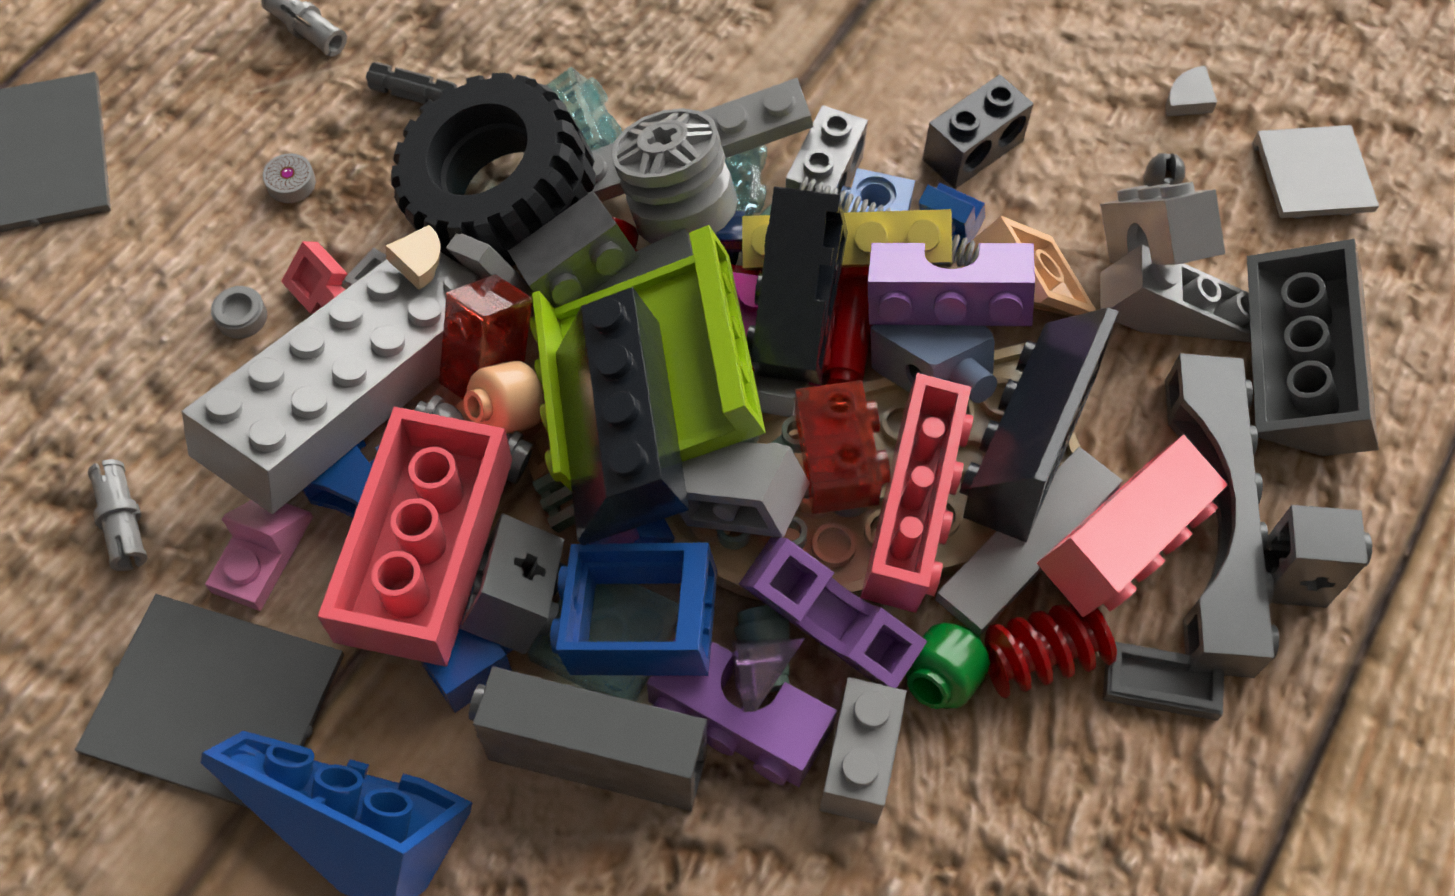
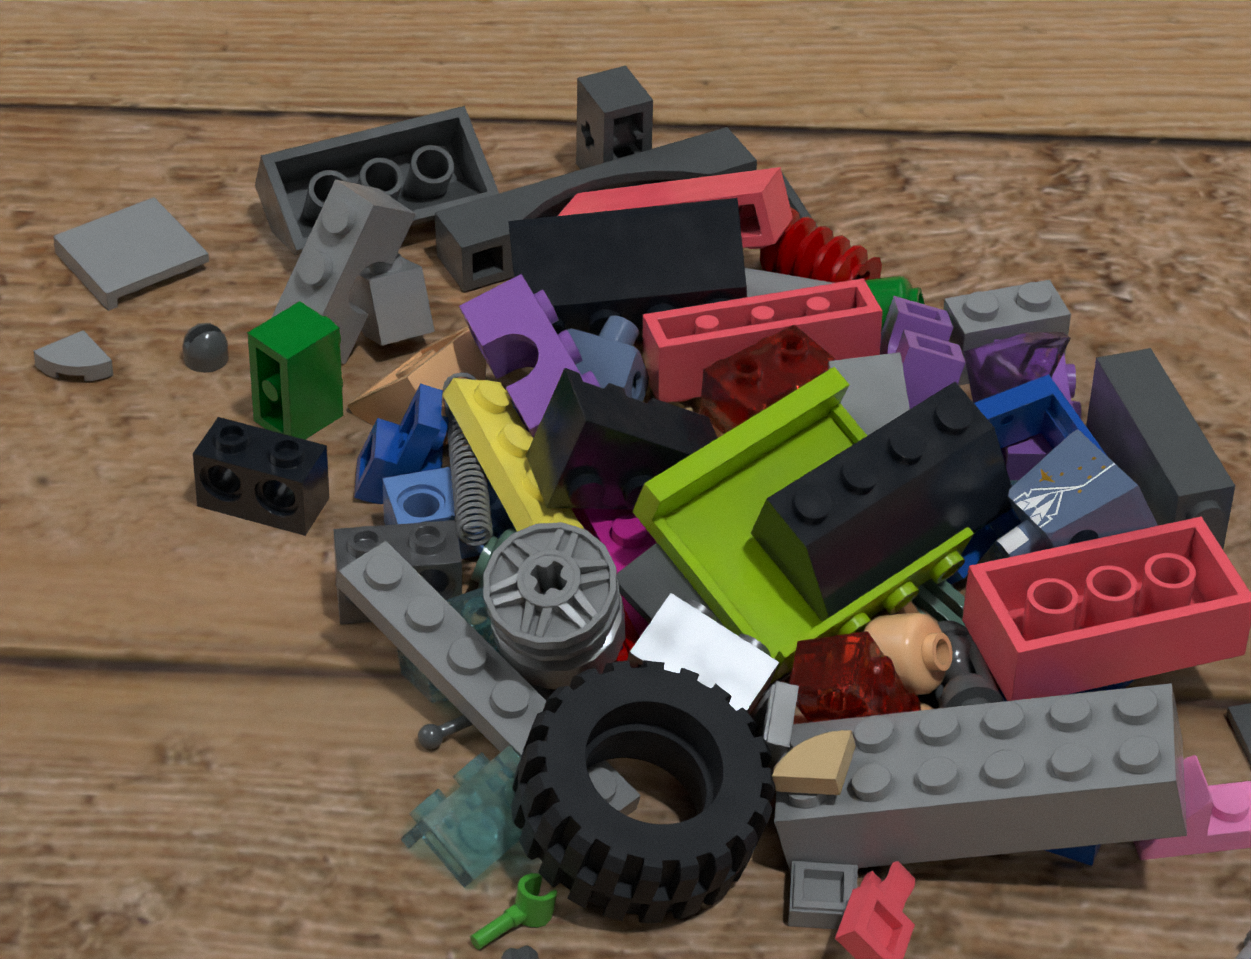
camera: 120 degrees left, 20 degrees down
none -> green brick [247,301,344,440]
none -> sand blue torso [996,429,1158,558]

